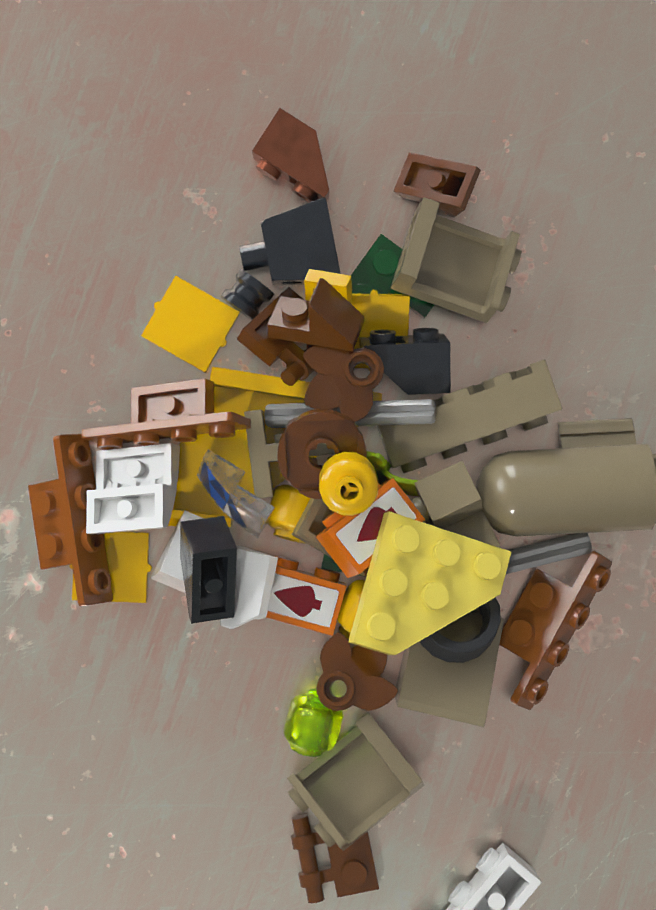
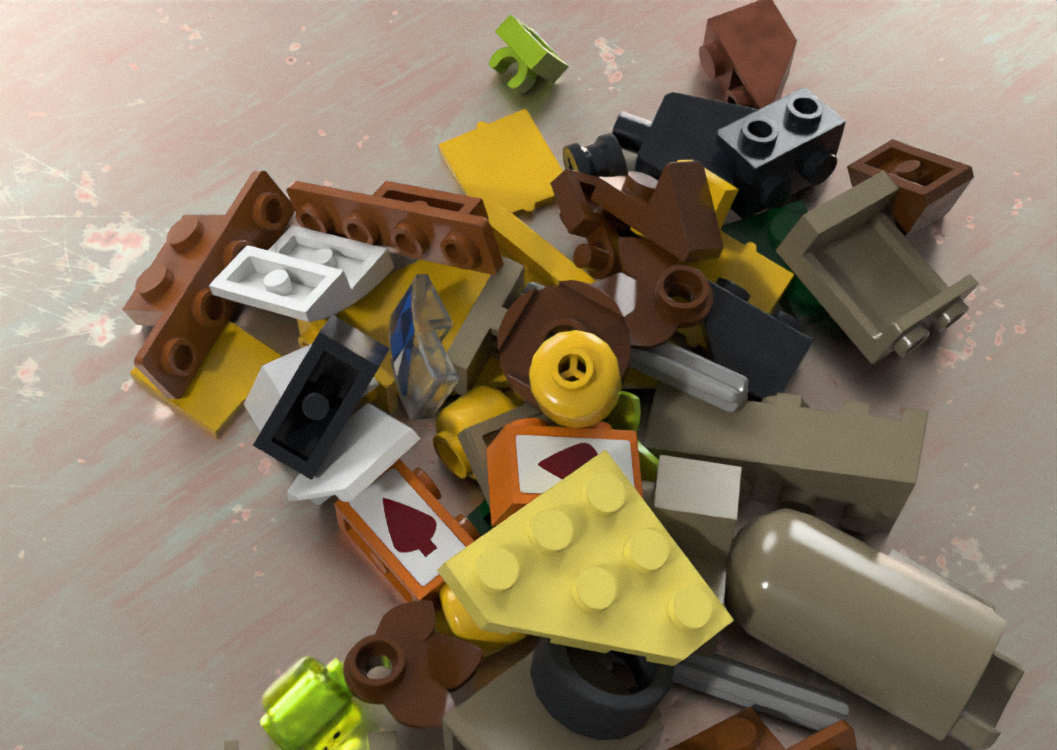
camera: 30 degrees right, 25 degrees down
none -> lime tile [488,14,569,94]
none -> black bracket [715,88,846,221]

